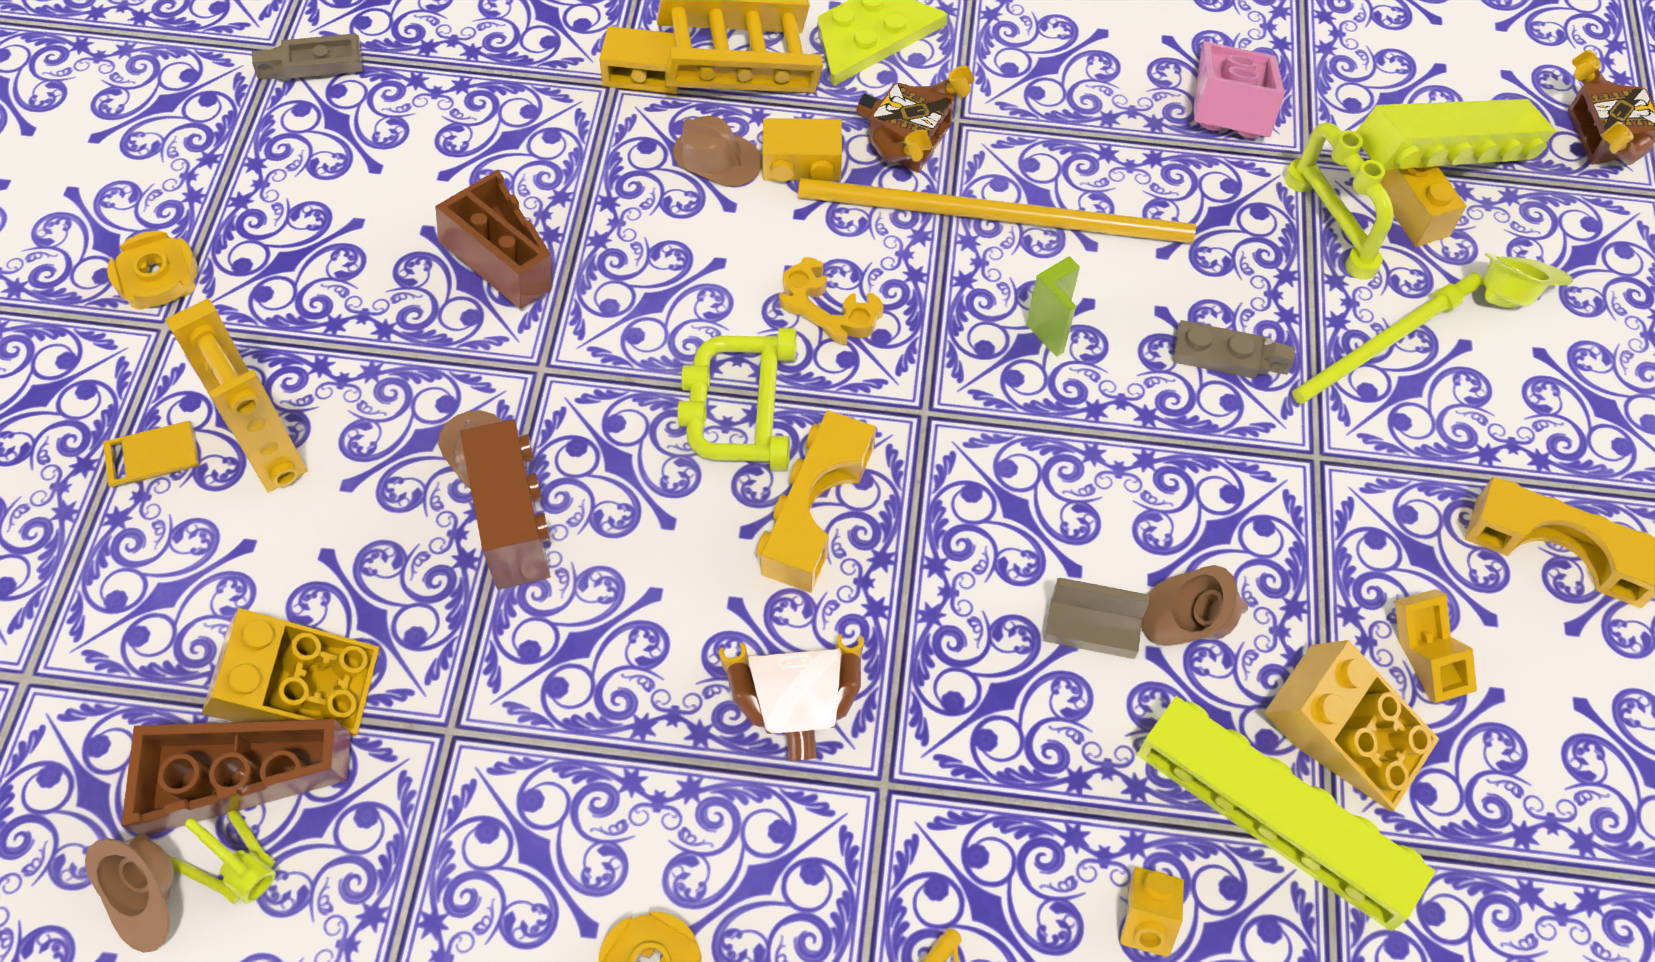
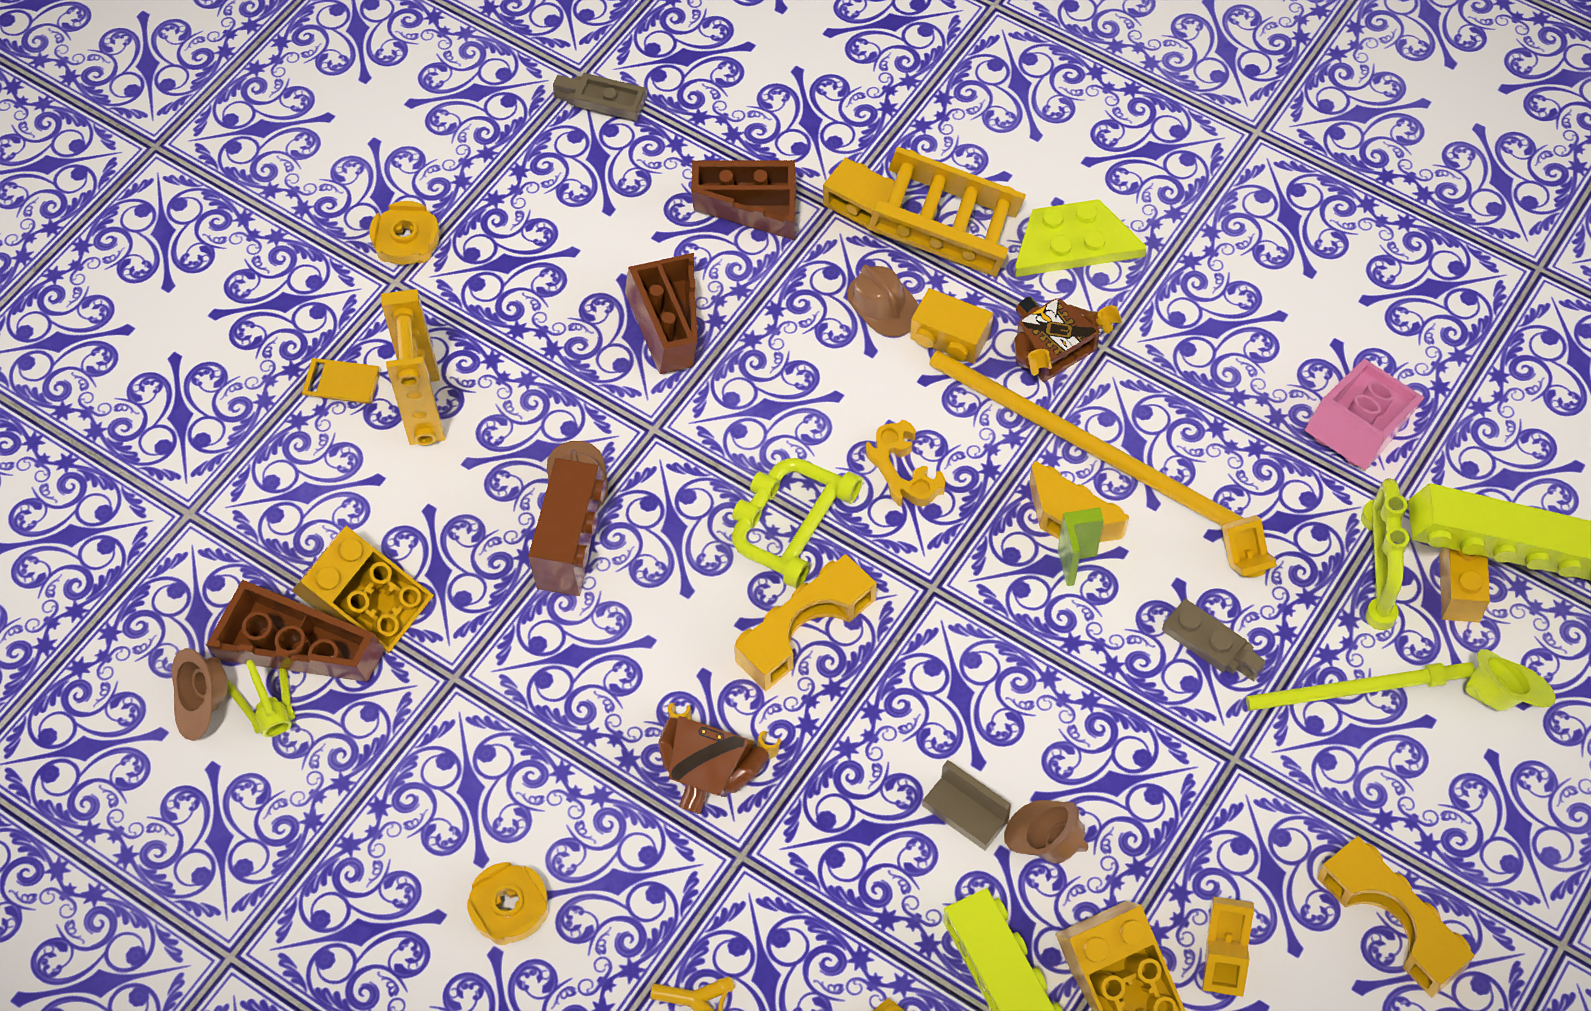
camera: 30 degrees right, 0 degrees up
none -> dark orange wedge [691,160,796,240]
none -> yellow slope [1029,461,1129,542]
none -> yellow bracket [1221,515,1277,578]

